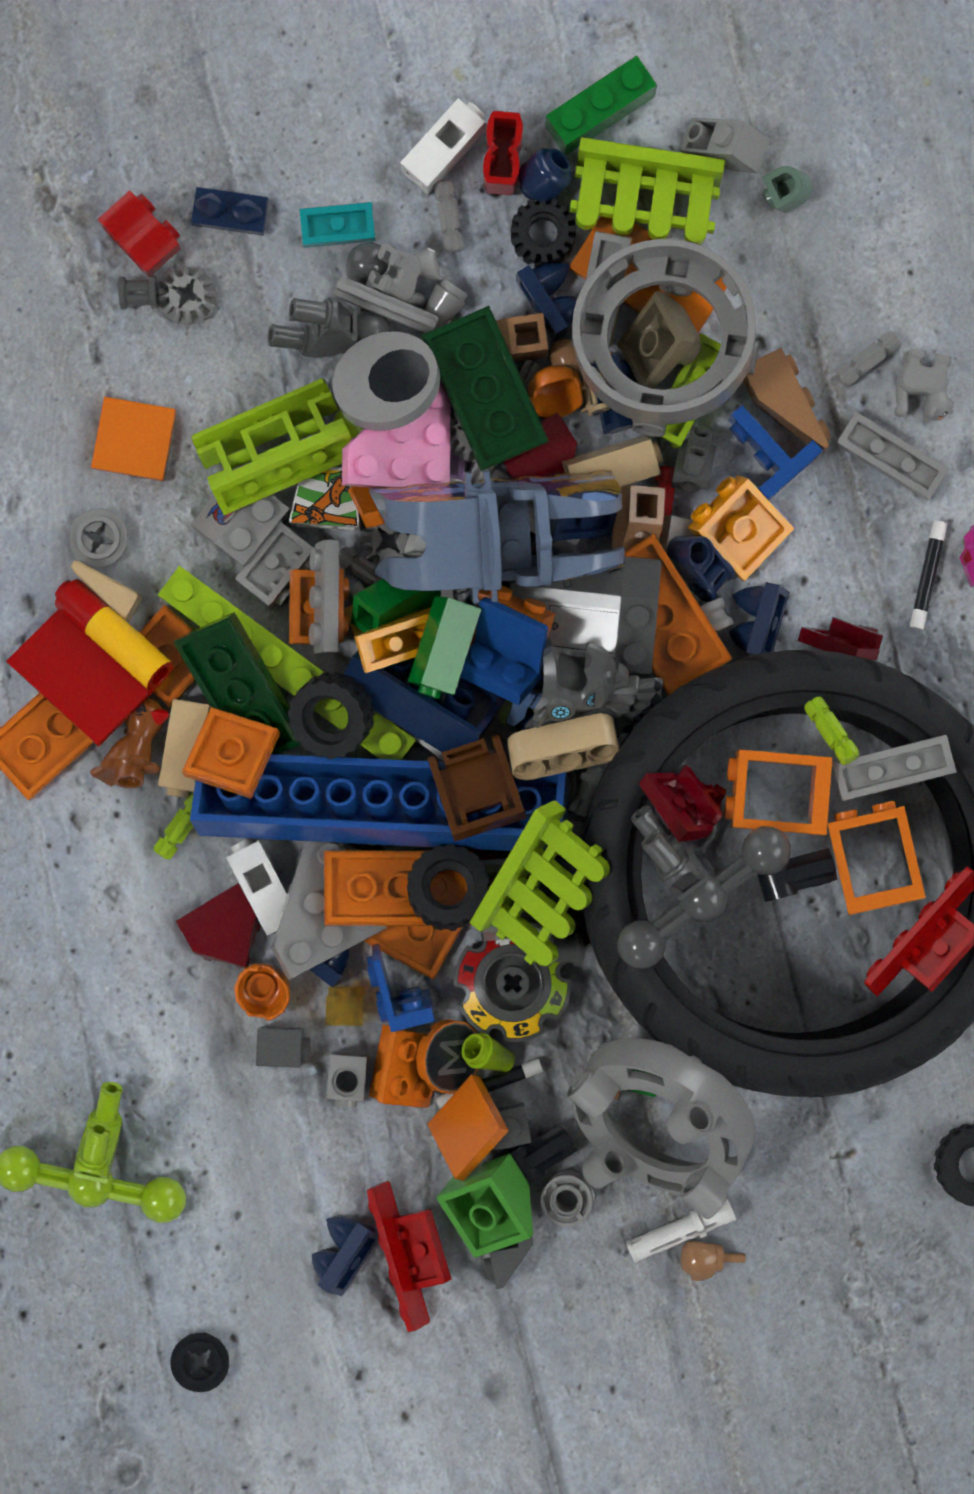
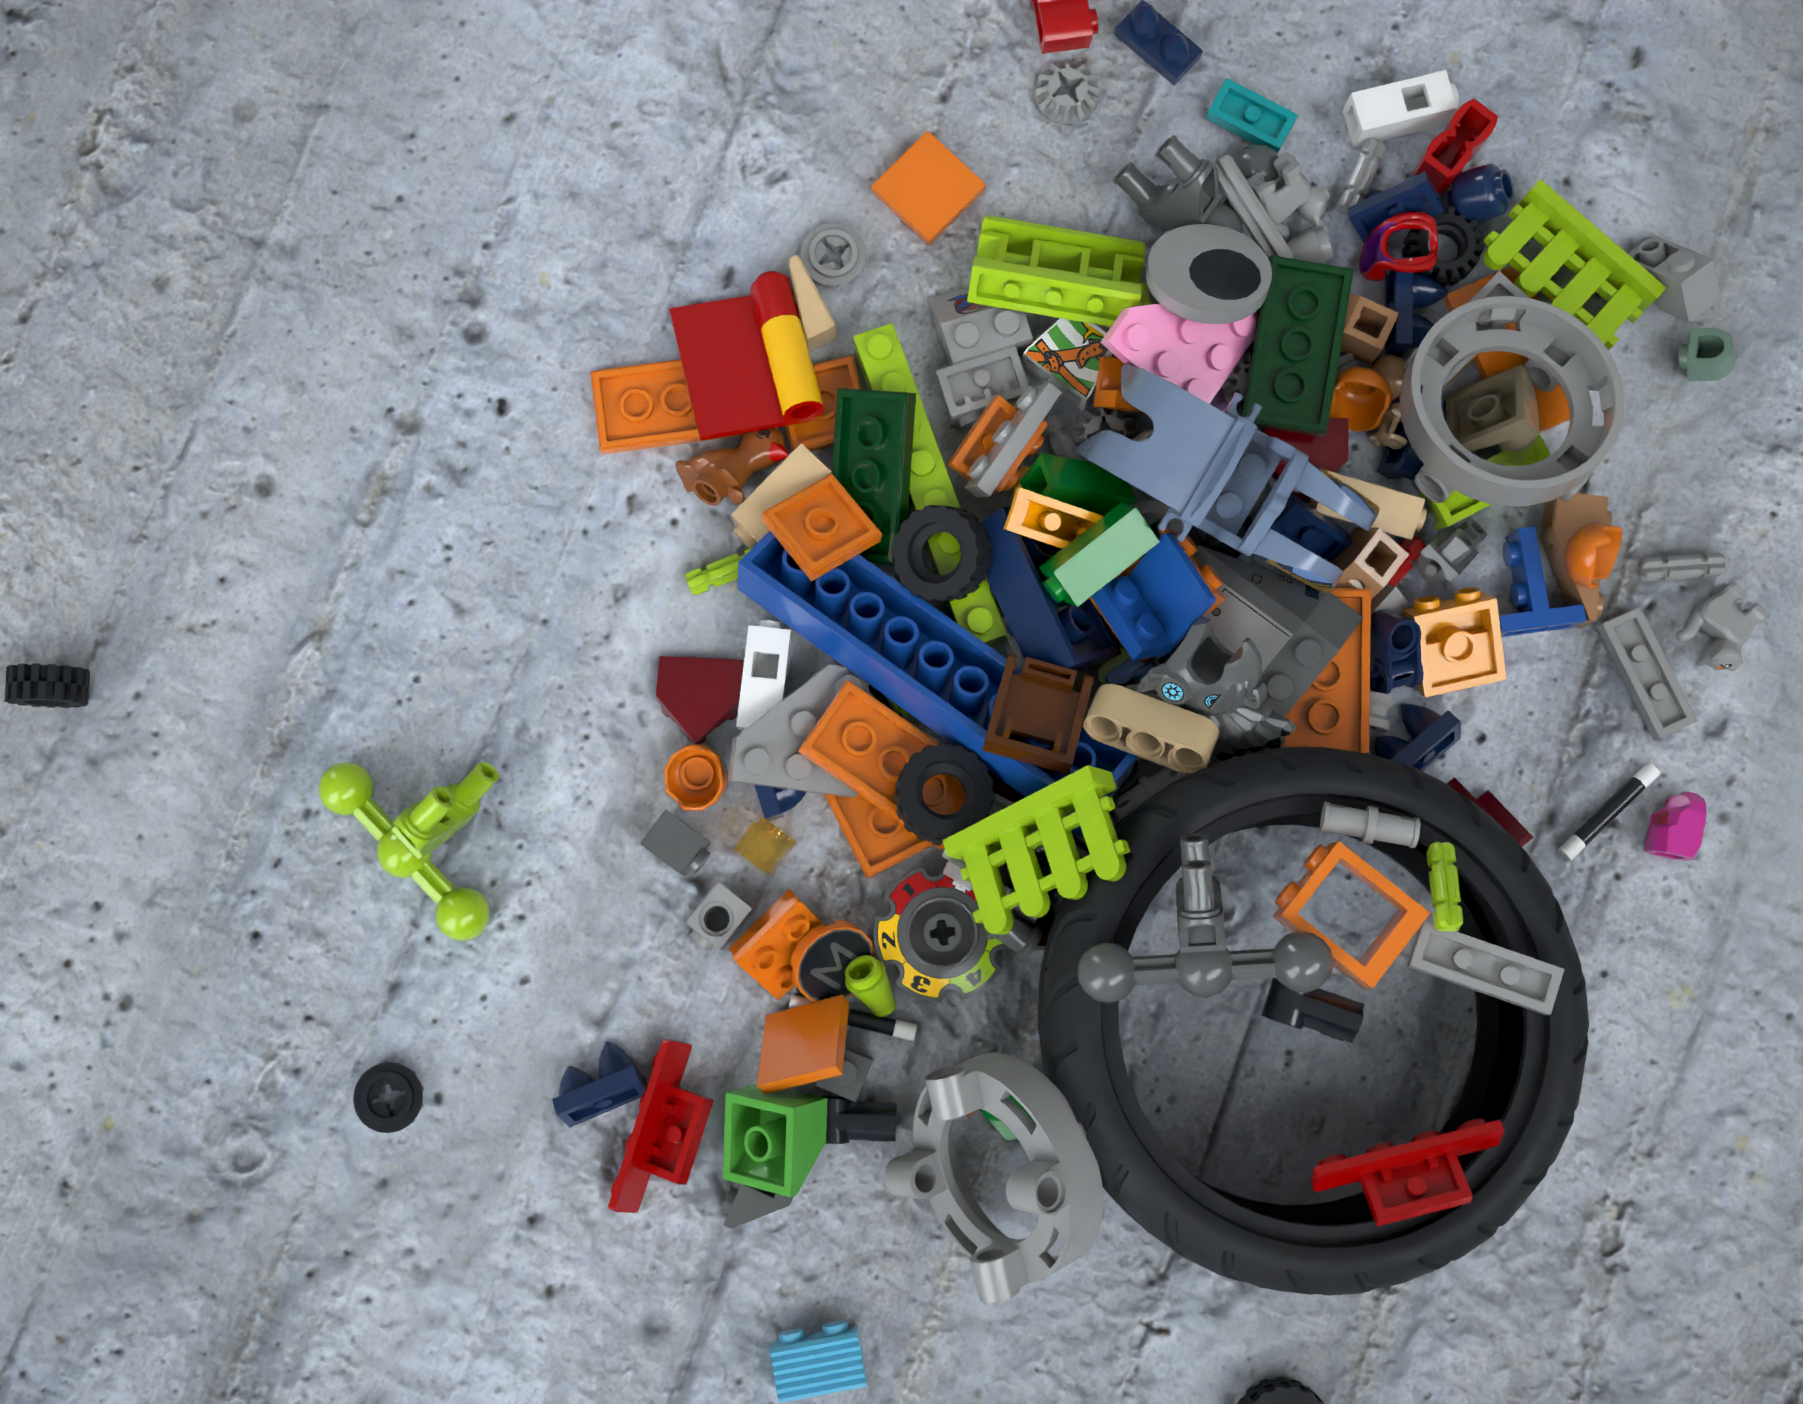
camera: 30 degrees right, 5 degrees down
dark grey bush [118,276,159,310] -> none
blue bracket [367,943,435,1032] -> none
light grey wheel [541,1170,595,1227] -> none
green brick [545,55,657,155] -> none
white pin [626,1198,737,1263] -> none
dark red slope [639,765,727,842] -> none
medium nougat piece [681,1240,746,1281] -> none
orange window [827,801,926,915] -> none
none -> medium azure brick [769,1320,868,1403]
none -> light grey pin [1320,802,1421,848]
none -> dark blue tile [1348,171,1444,244]
none -> red piece [1359,212,1438,281]
none -> orange hair [1564,522,1623,588]

